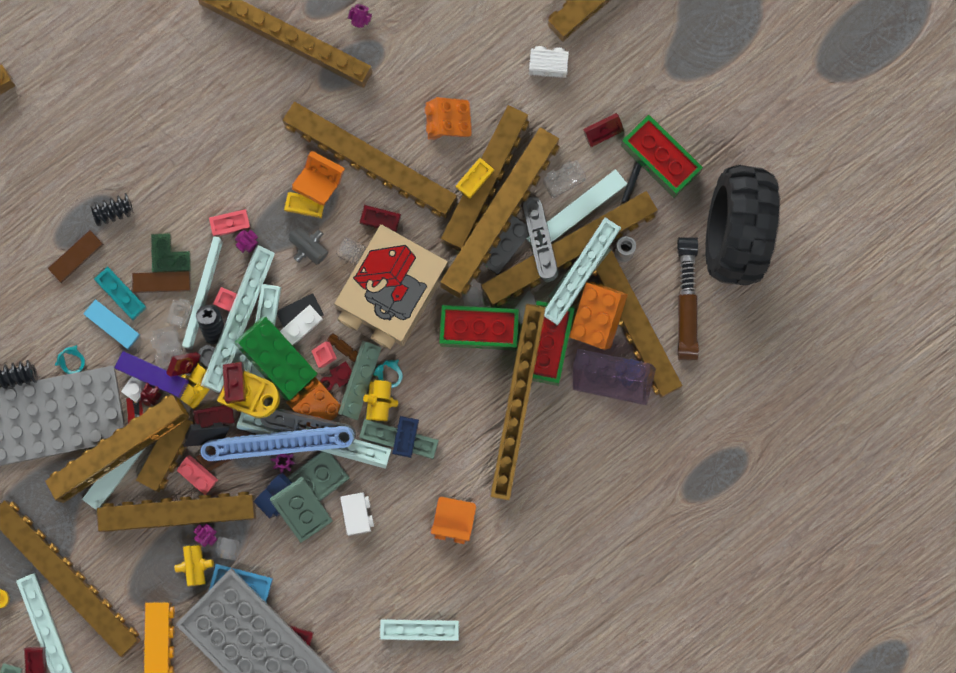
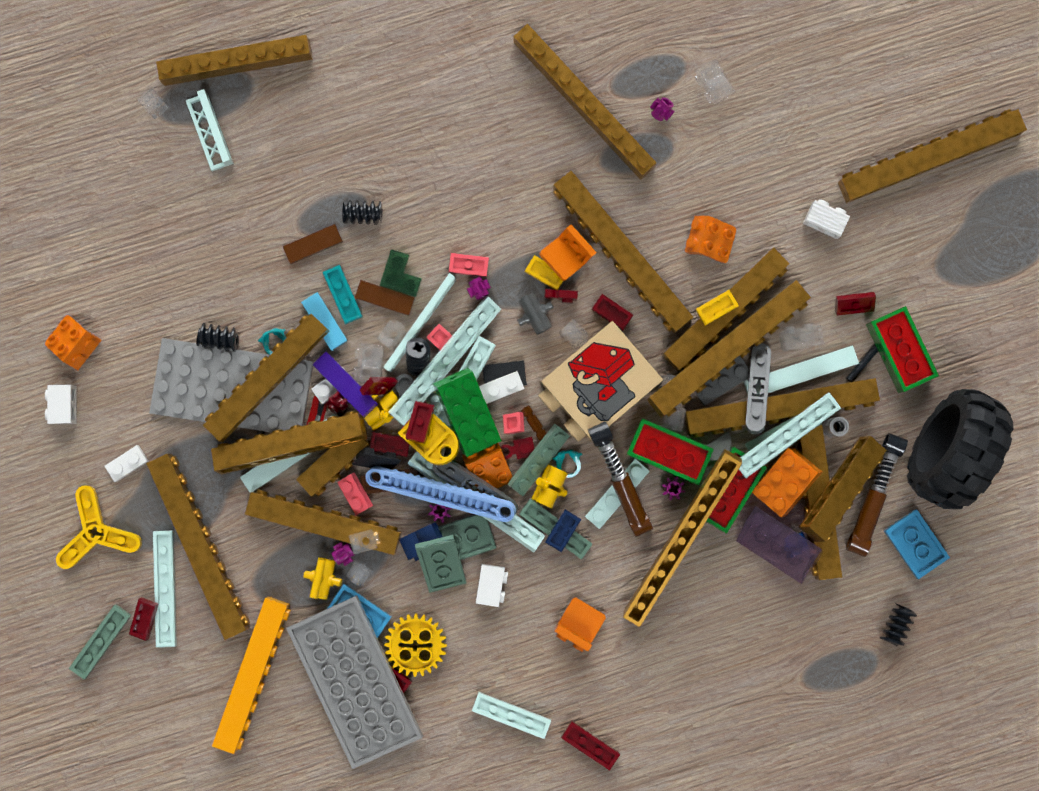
camera: 20 degrees right, 5 degrees up
none -> pearl gold brick [203,314,330,442]
none -> clear brick [349,529,380,554]
none -> yellow gear [384,613,447,677]
none -> dark red plate [545,289,578,304]
none -> dark red plate [561,720,620,771]
none -> light aqua plate [585,459,650,529]
none -> piece [587,421,653,537]
none -> magenta gear [661,477,685,500]
none -> pearl gold brick [799,436,887,542]
none -> black piece [880,603,917,646]
none -> dark azure plate [884,509,950,579]

